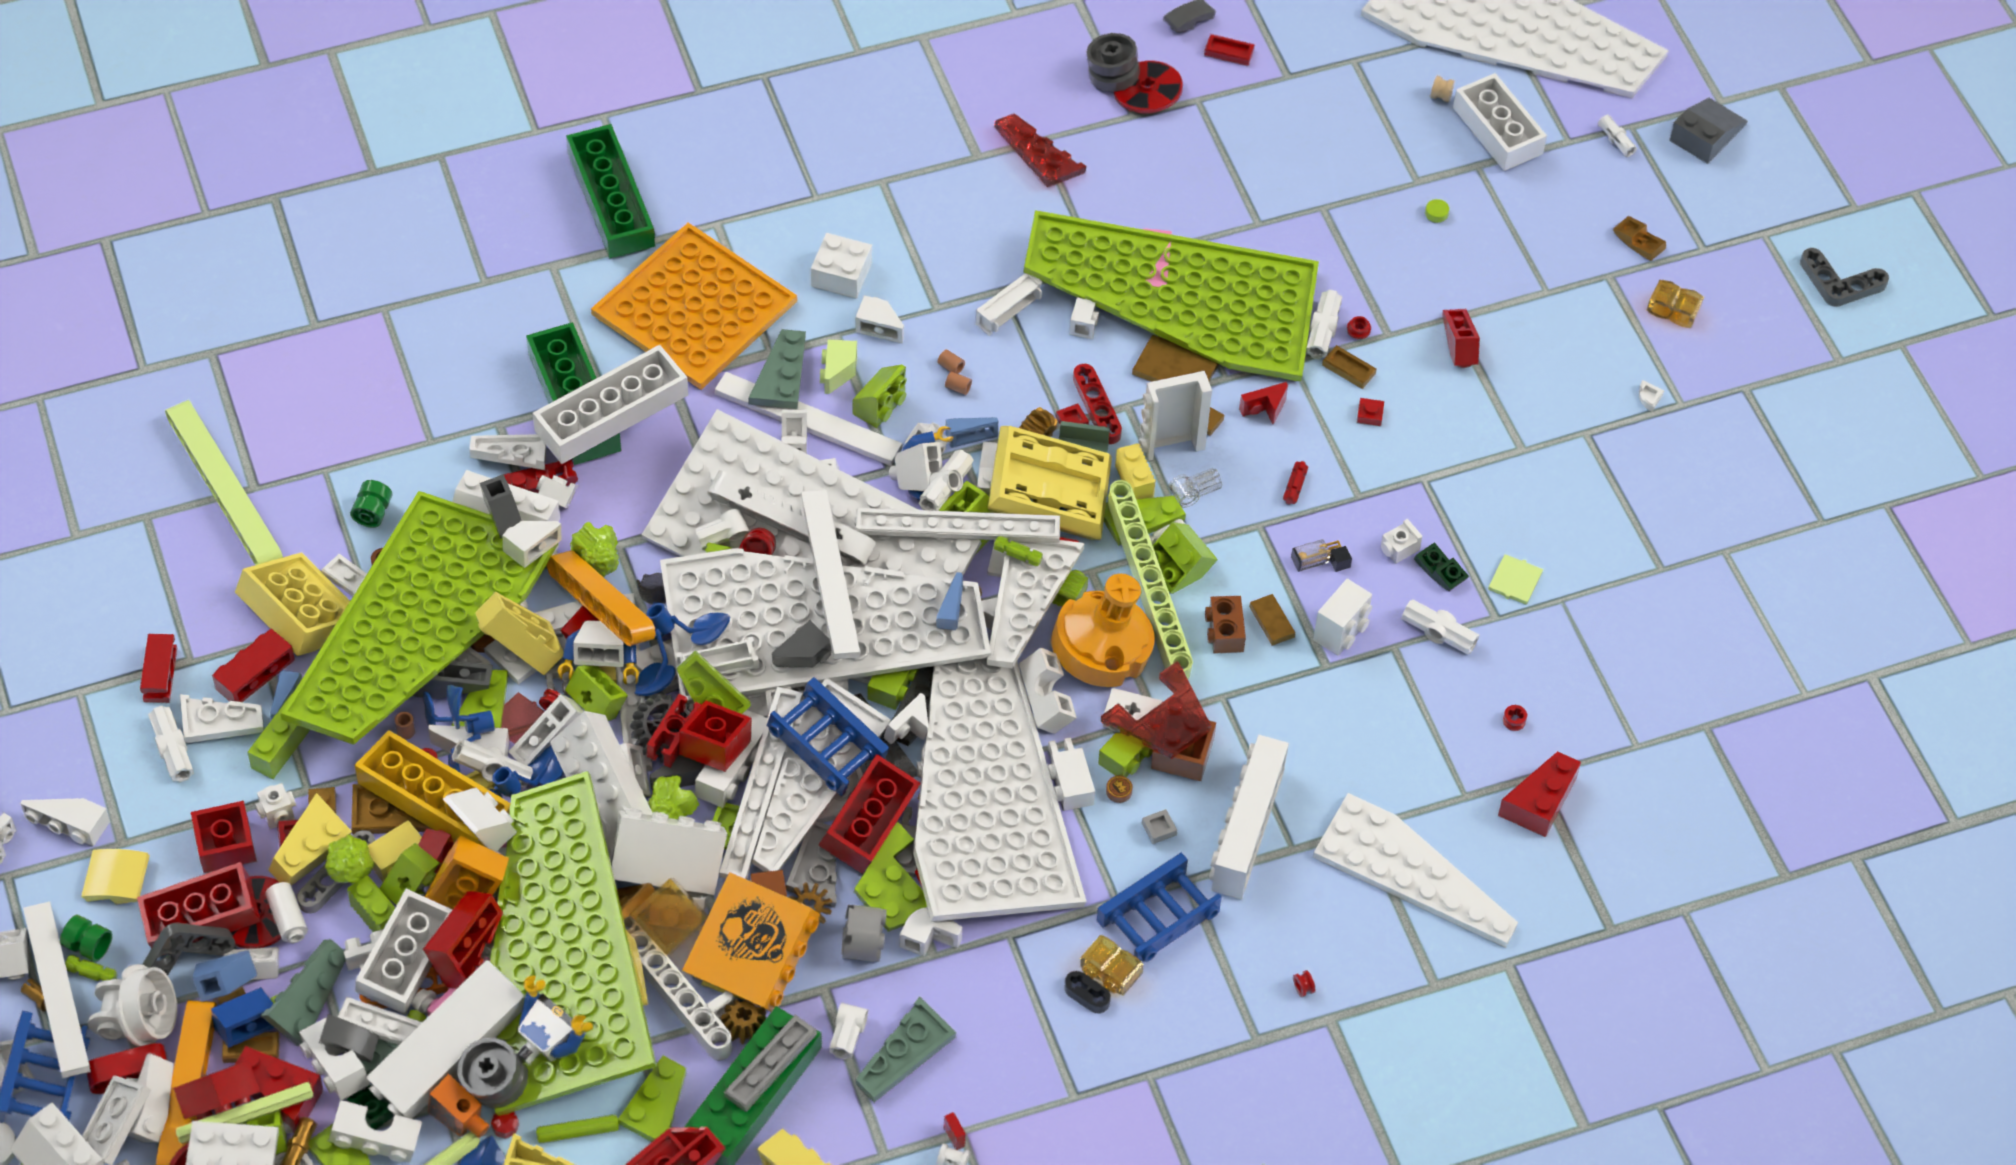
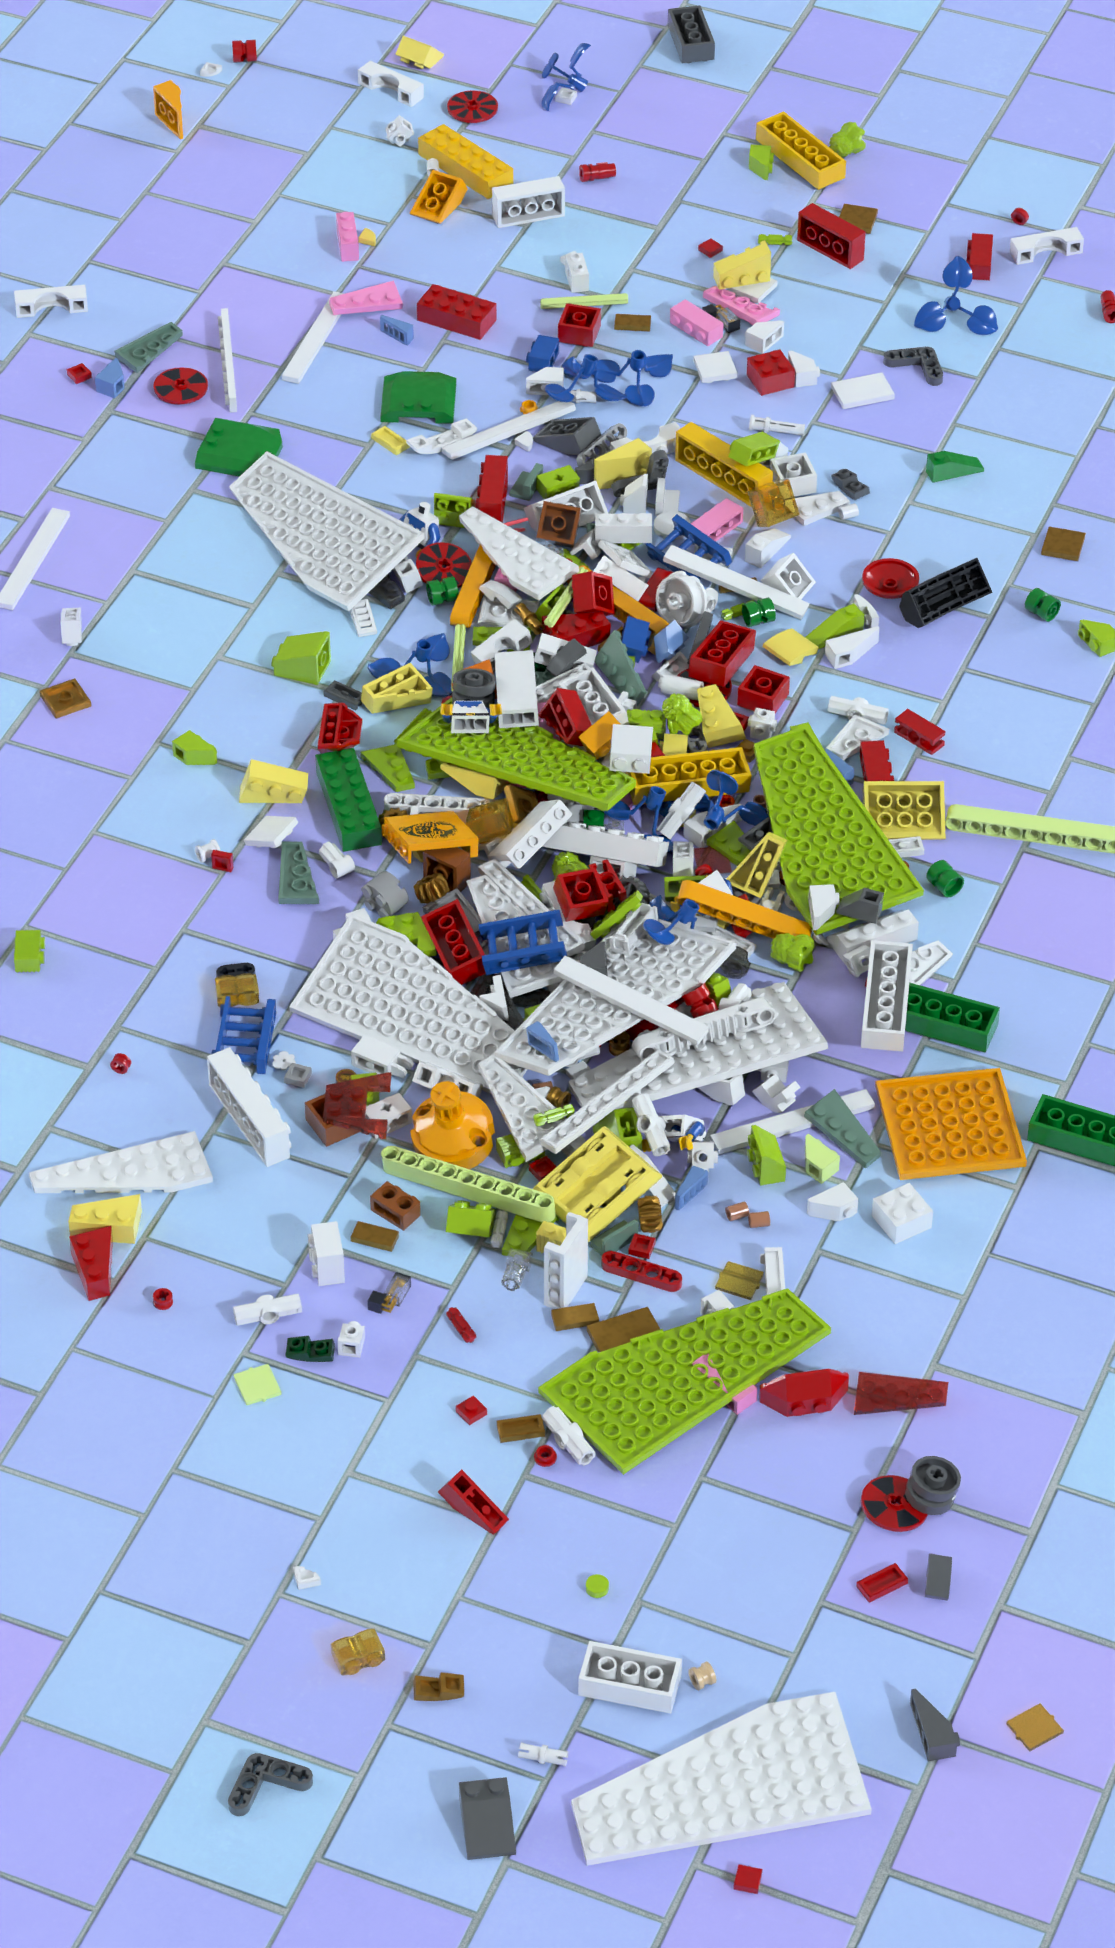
camera: 135 degrees right, 10 degrees down
light grey tile [724,1015,817,1112] -> none
red slope [1239,382,1288,424] -> none
none -> light yellow wedge [68,1194,142,1244]
none -> white tile [244,816,298,848]
none -> white plant [272,1051,296,1070]
none -> clear yellow piece [715,1261,764,1300]
none -> red wedge [759,1369,849,1417]
none -> lime slope [805,603,865,650]

